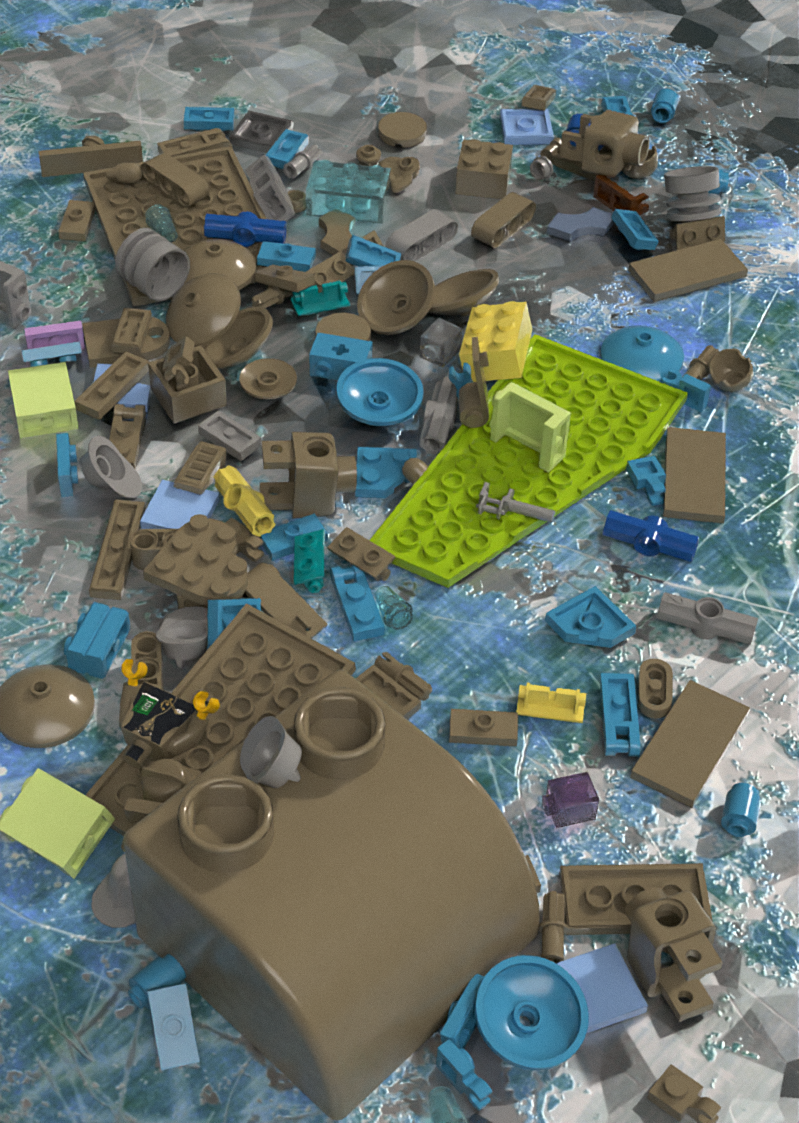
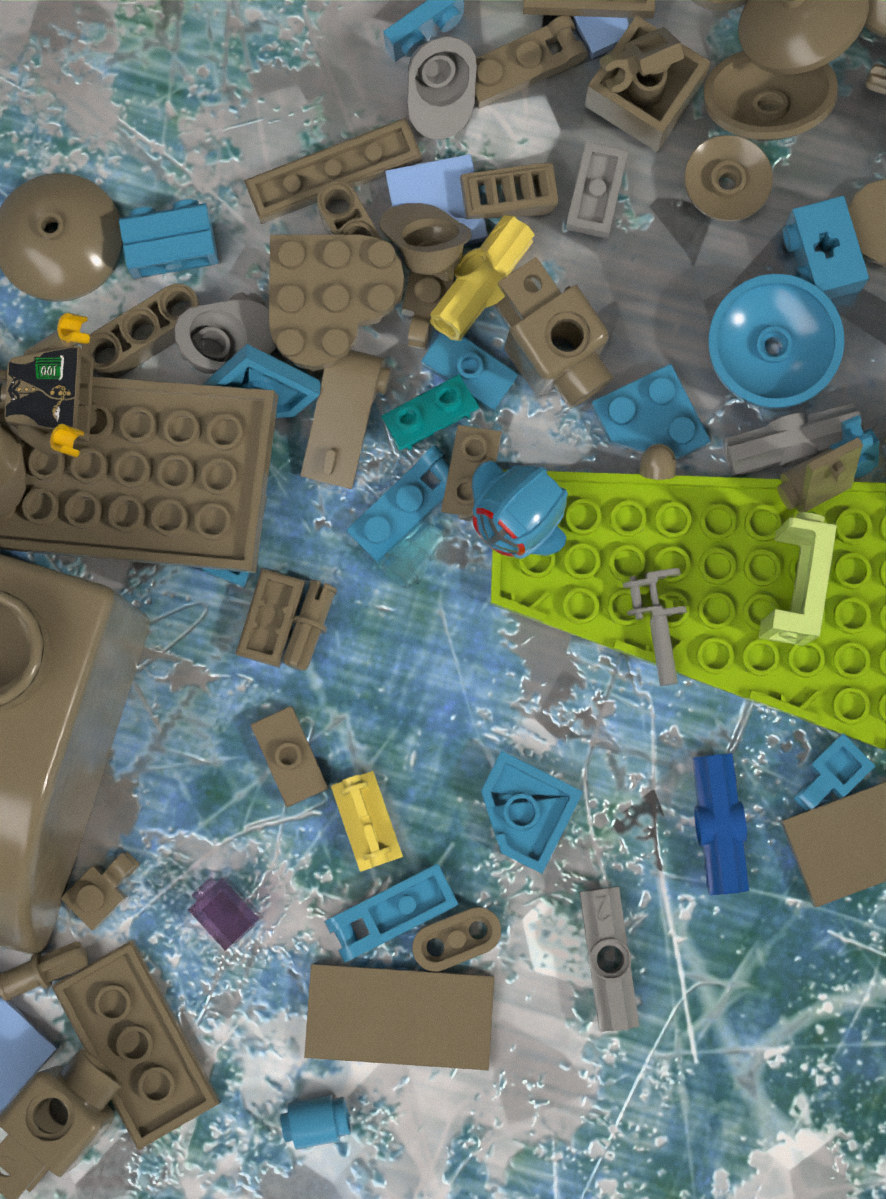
camera: 70 degrees right, 35 degrees up
none -> dark tan piece [380,203,471,282]
none -> dark azure piece [472,461,568,559]

